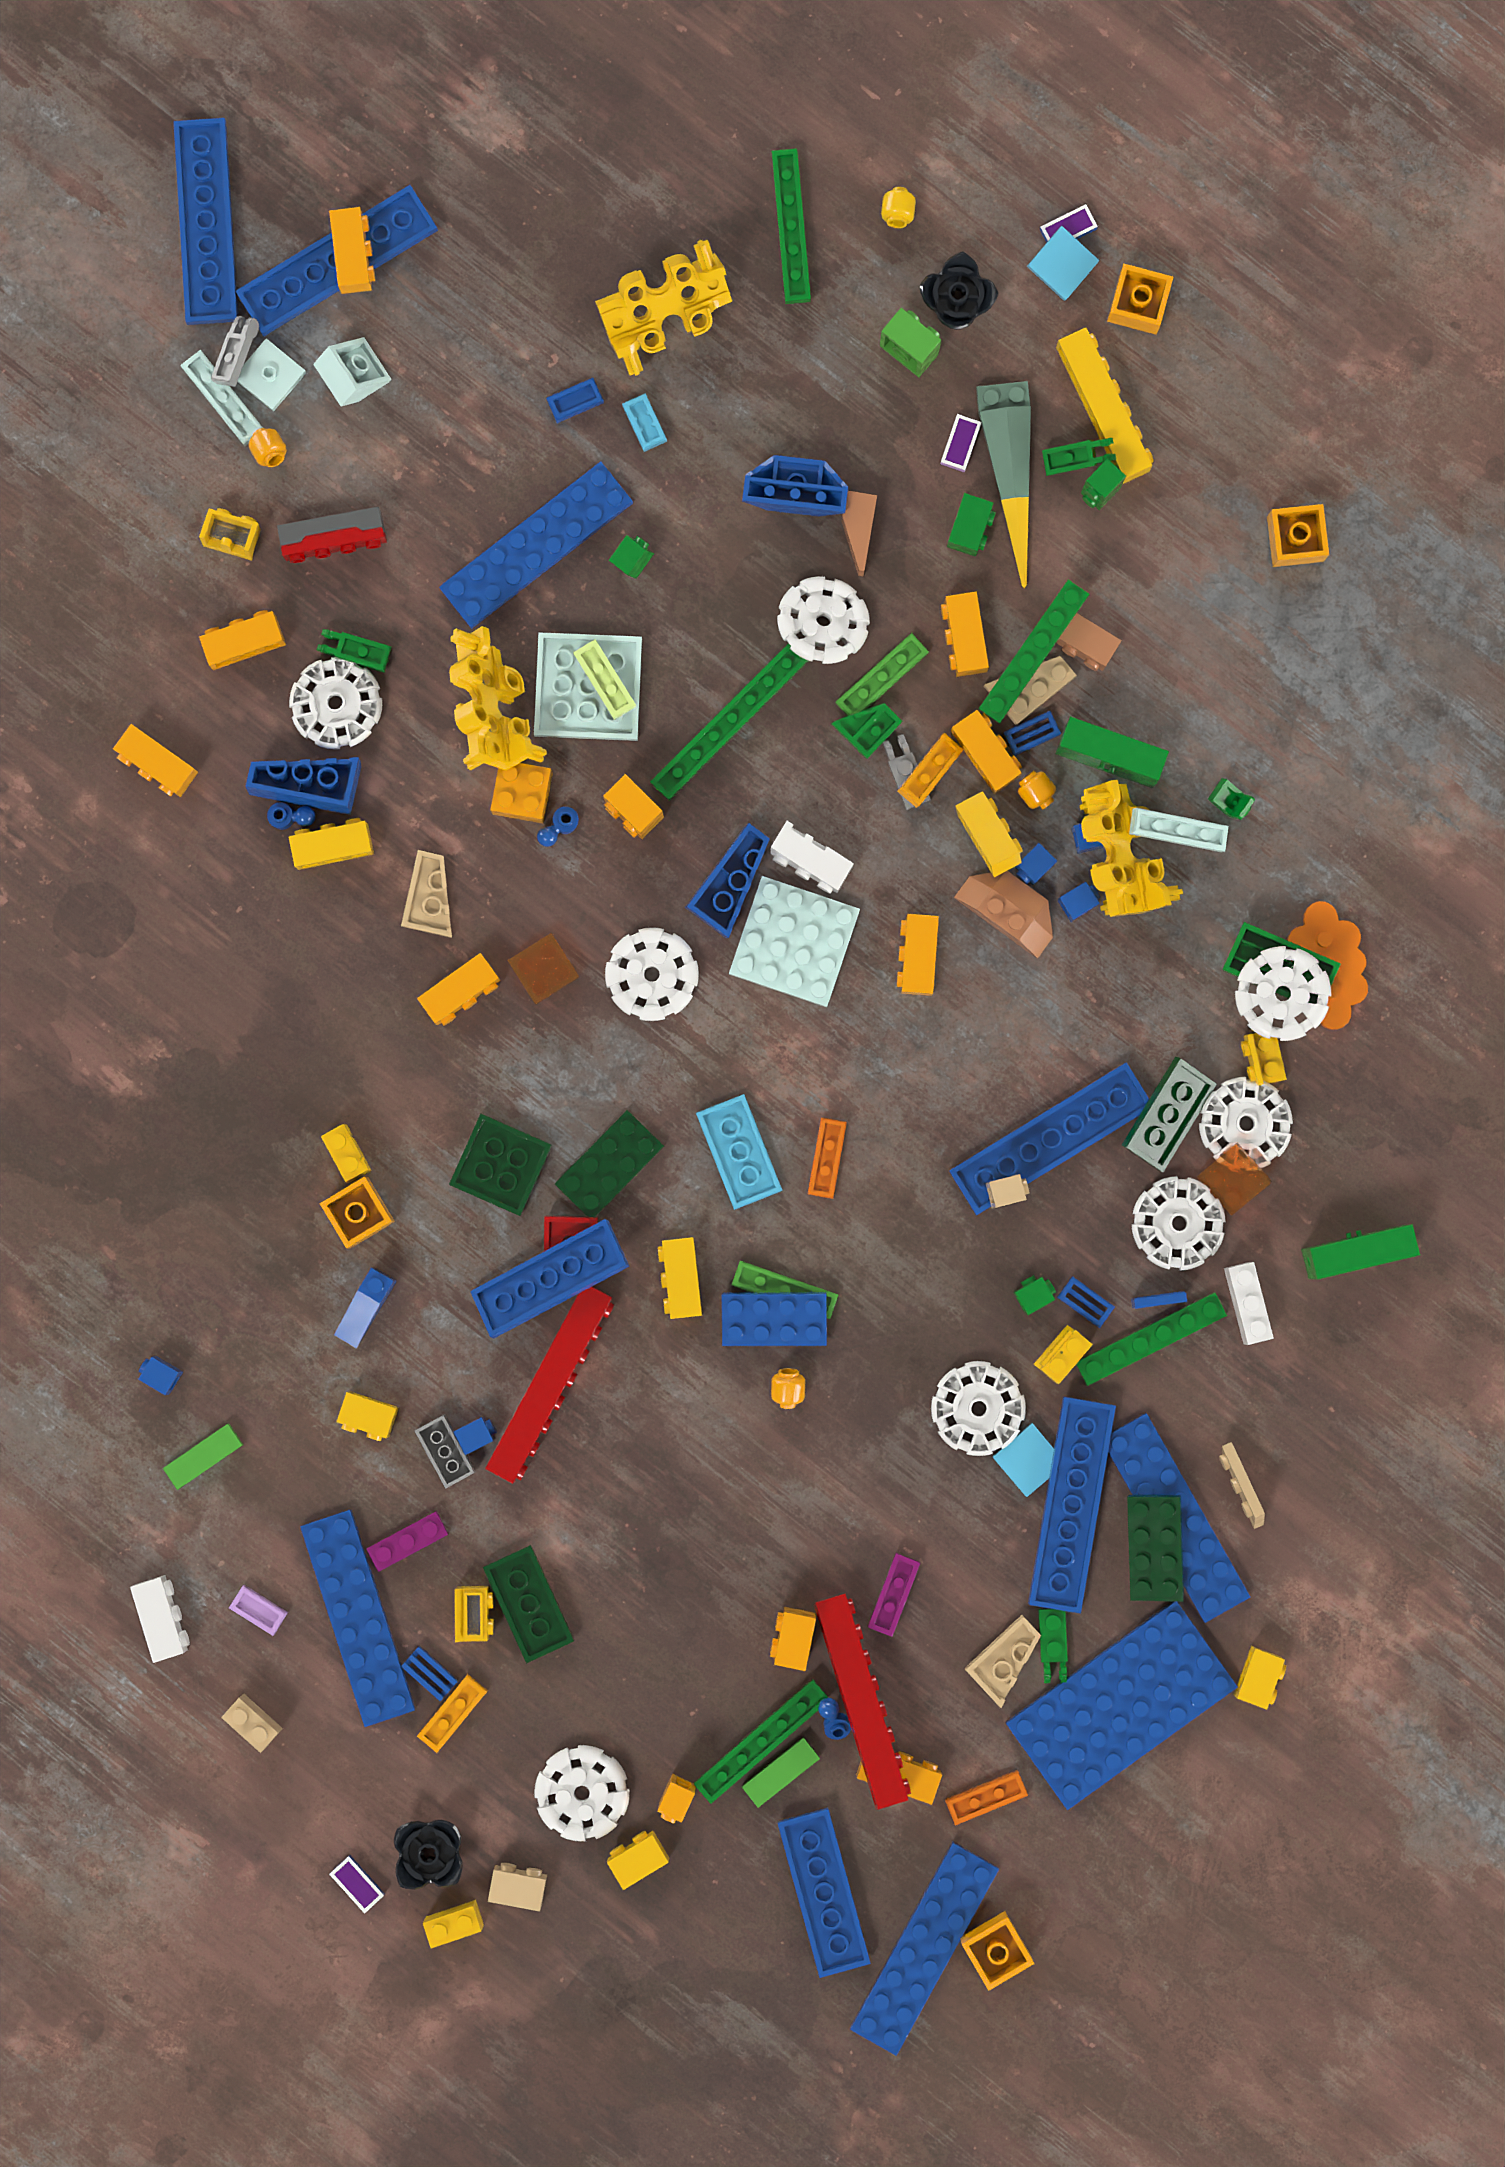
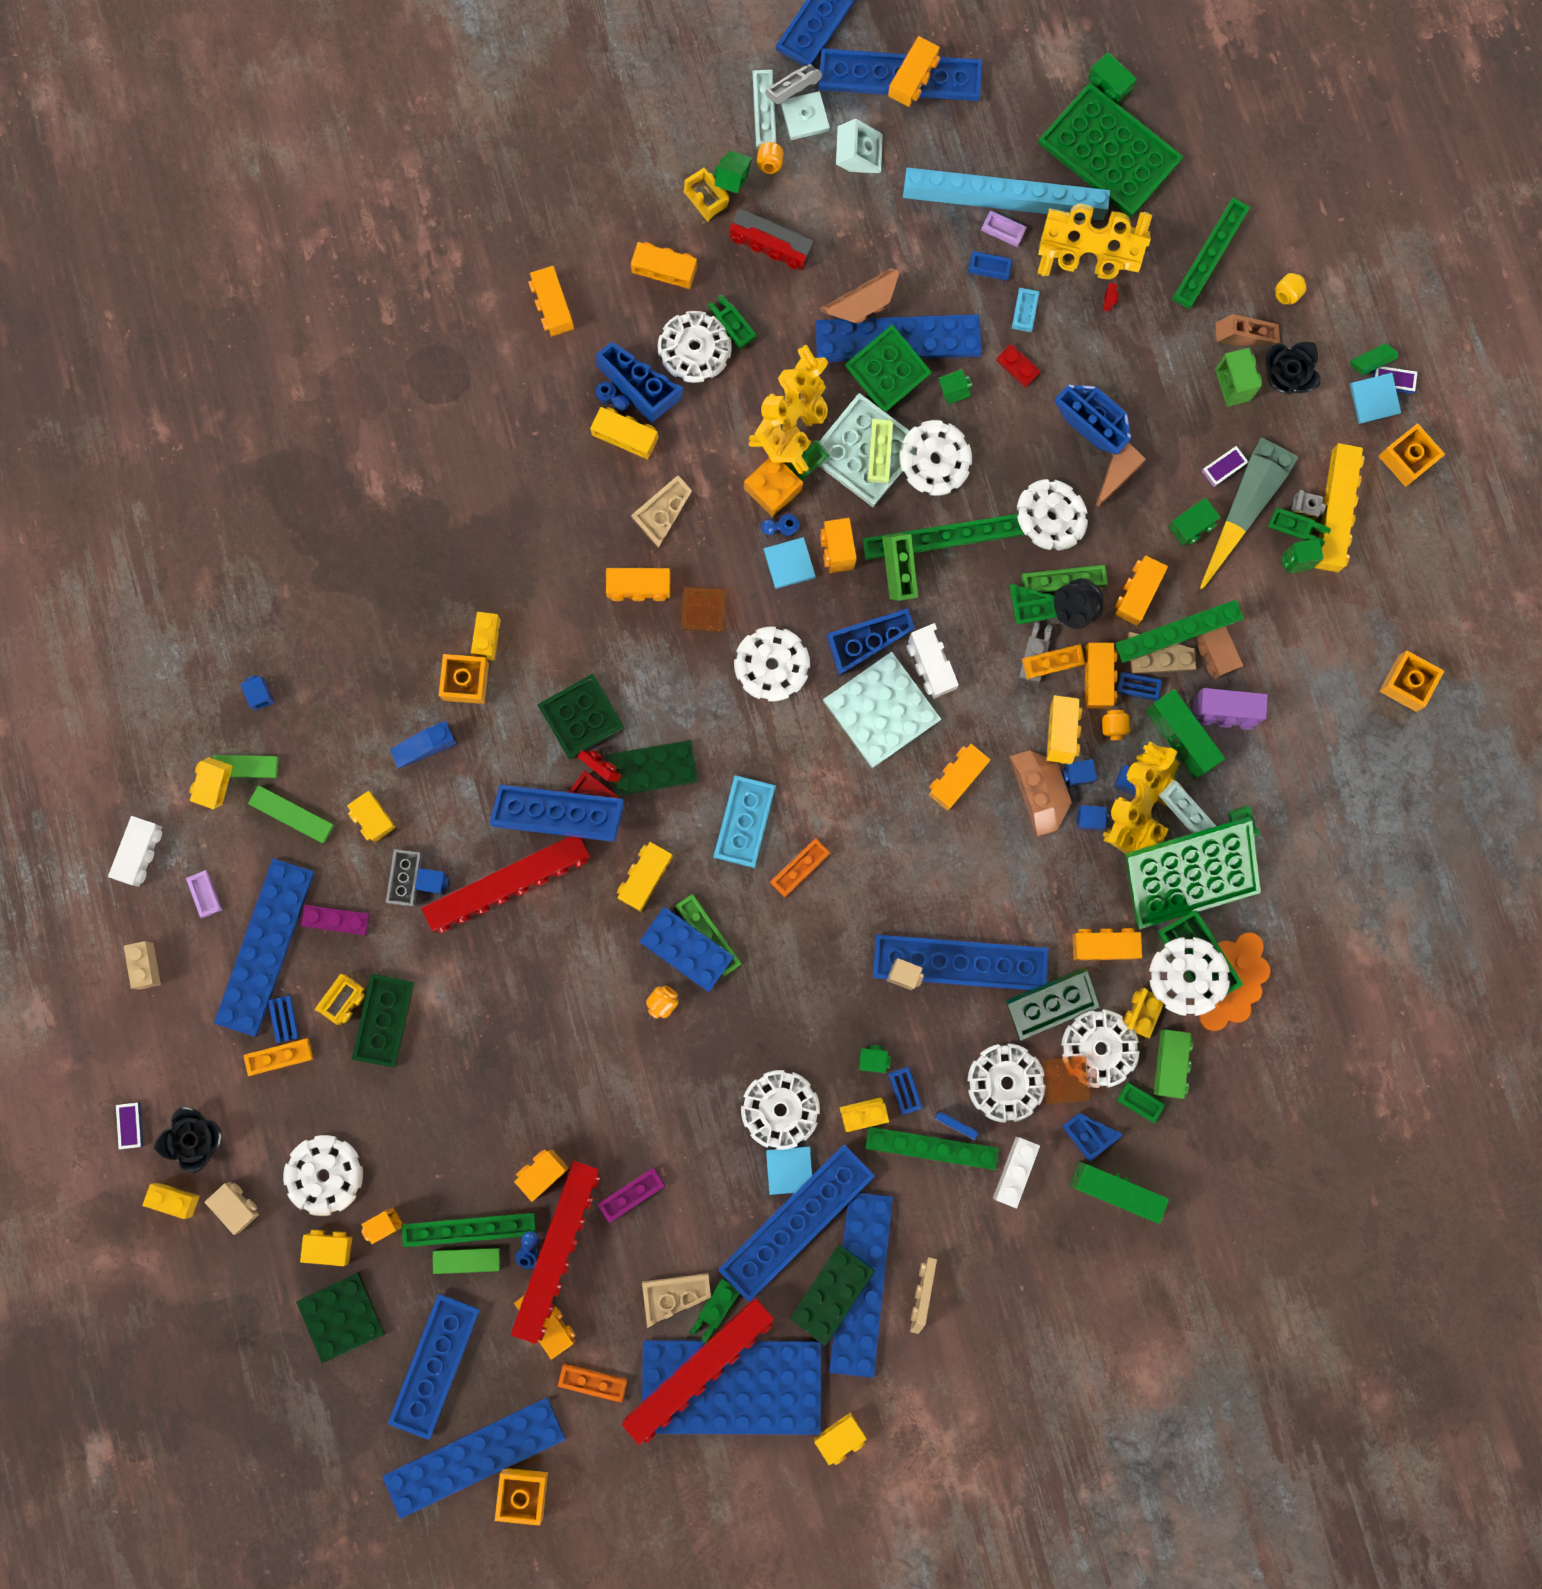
camera: 30 degrees right, 5 degrees down
none -> yellow brick [190,757,233,809]
none -> bright green tile [248,785,335,844]
none -> dark green plate [296,1272,385,1364]
none -> red plate [577,750,622,783]
none -> red brick [621,1297,774,1445]
none -> green brick [713,150,752,194]
none -> medium azure tile [764,537,816,589]
none -> green tile [787,440,830,481]
none -> nougat wedge [820,268,899,324]
none -> green plate [844,324,932,412]
none -> bright green brick [882,534,918,601]
none -> white plate [899,420,972,496]
none -> medium azure brick [903,168,1110,220]
none -> lavender tile [981,210,1027,247]
none -> red plate [996,344,1041,388]
none -> green plate [1038,82,1183,218]
none -> black wheel [1054,578,1105,629]
none -> blue wing [1061,1113,1123,1162]
none -> light orange brick [1073,928,1142,960]
none -> green brick [1088,52,1137,104]
none -> red plate [1102,282,1119,311]
none -> green tile [1116,1082,1165,1123]
none -> plate [1125,817,1261,929]
none -> bright green brick [1154,1030,1194,1099]
none -> medium lavender brick [1192,688,1268,730]
none -> nougat slope [1216,314,1280,346]
none -> light grey brick [1291,490,1326,520]
none -> green tile [1350,343,1398,376]

